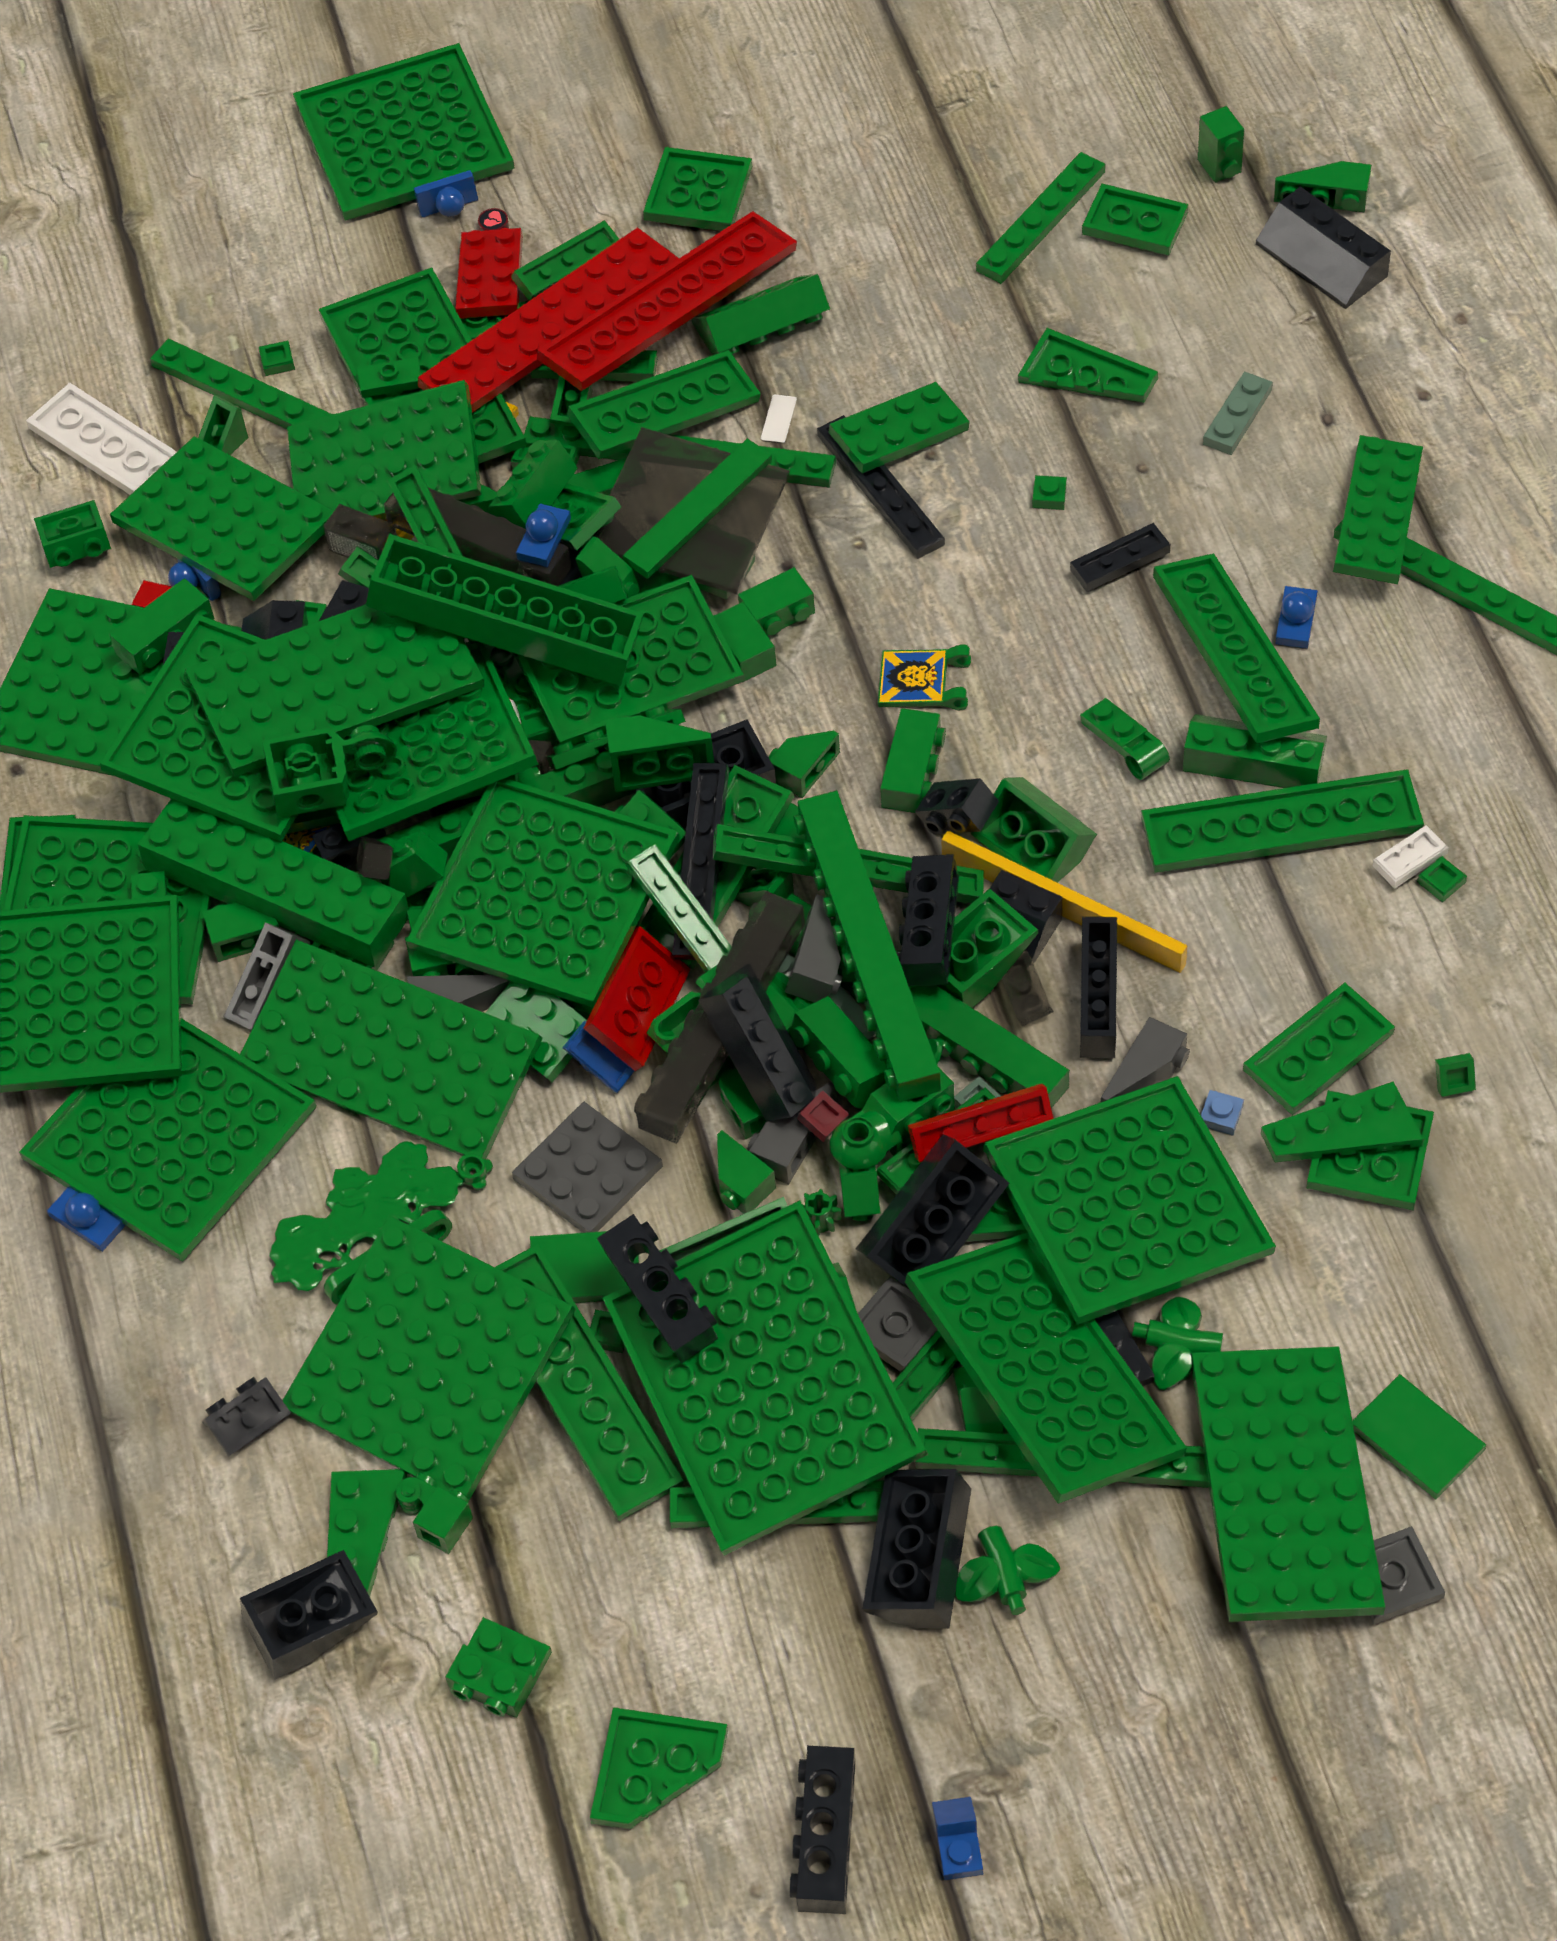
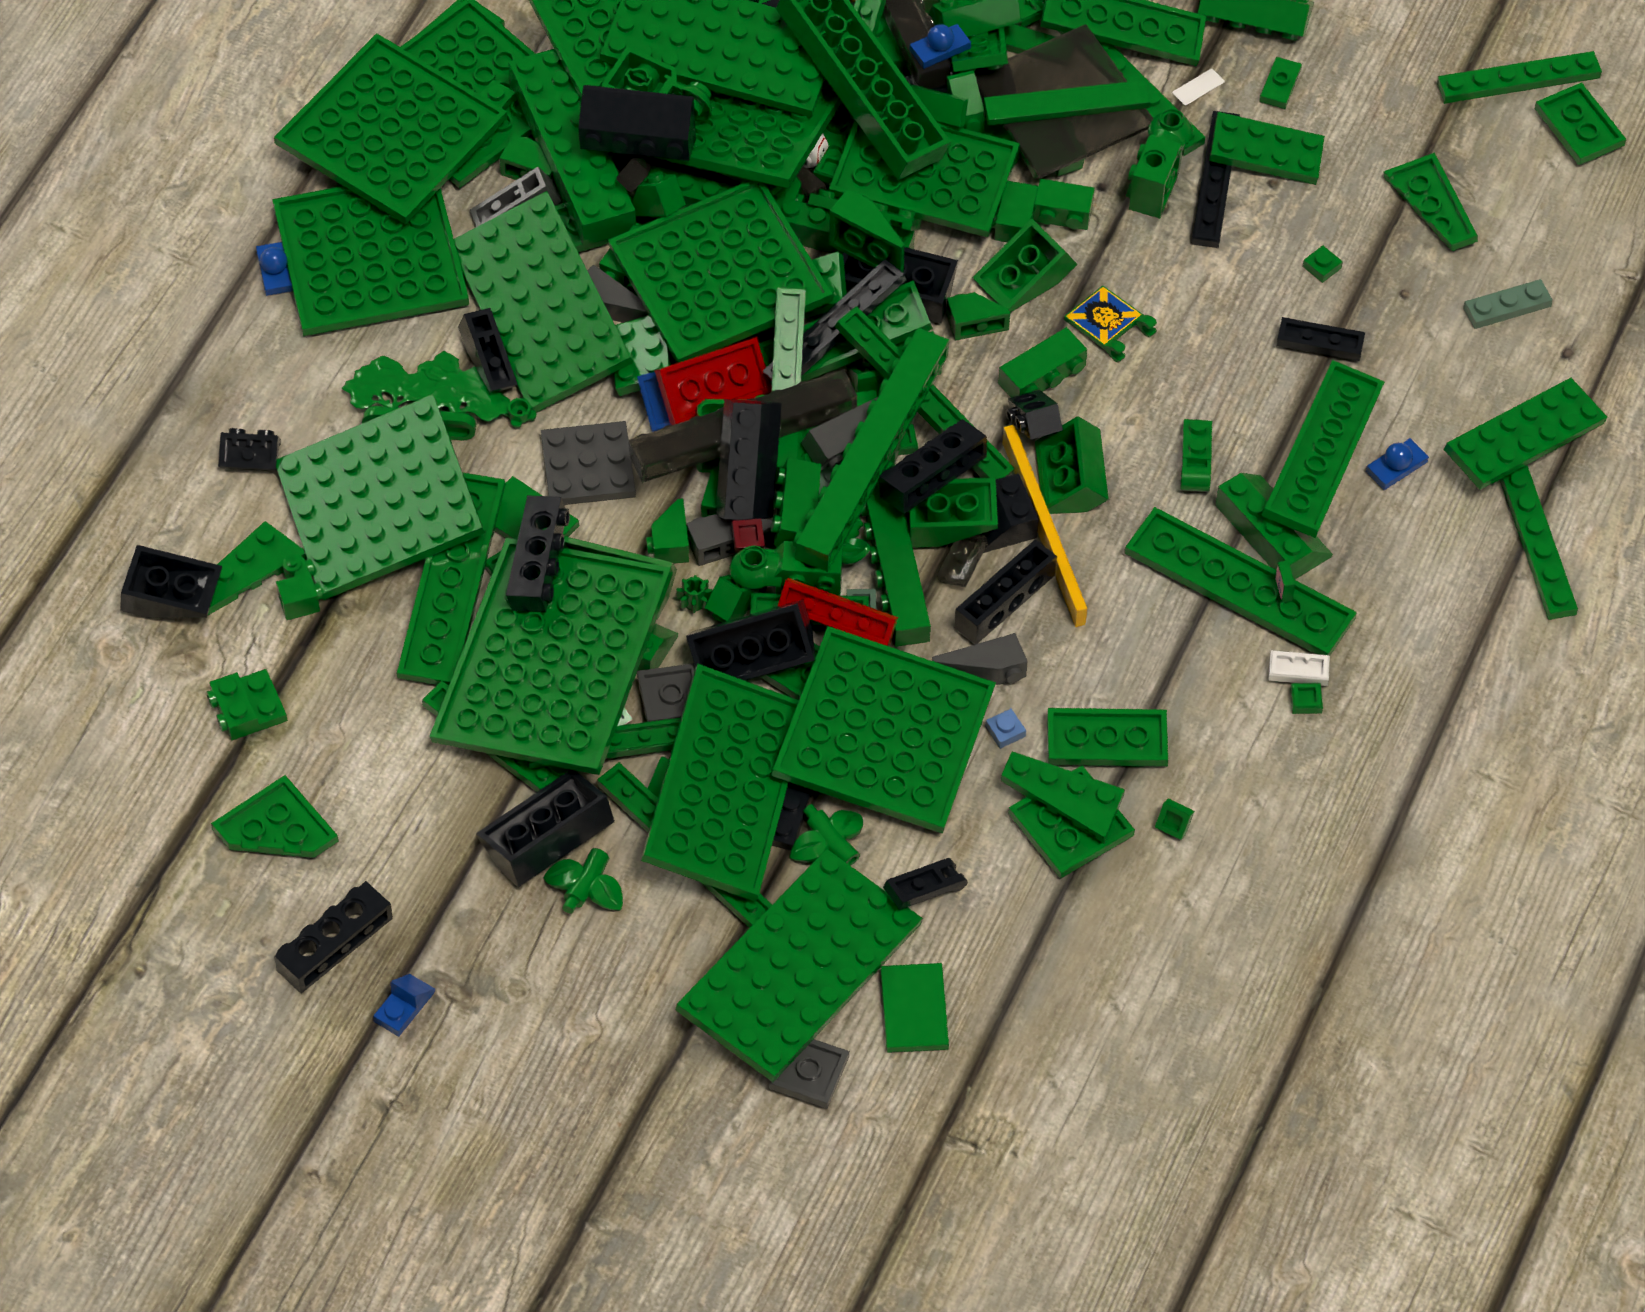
camera: 35 degrees right, 0 degrees up
none -> black slope [458,308,518,393]
none -> black slope [578,85,696,161]
none -> black plate [883,858,968,910]
none -> green slope [972,218,1078,313]
none -> green brick [1126,108,1193,219]
none -> green plate [1259,57,1302,109]
none -> green tile [1275,560,1295,602]

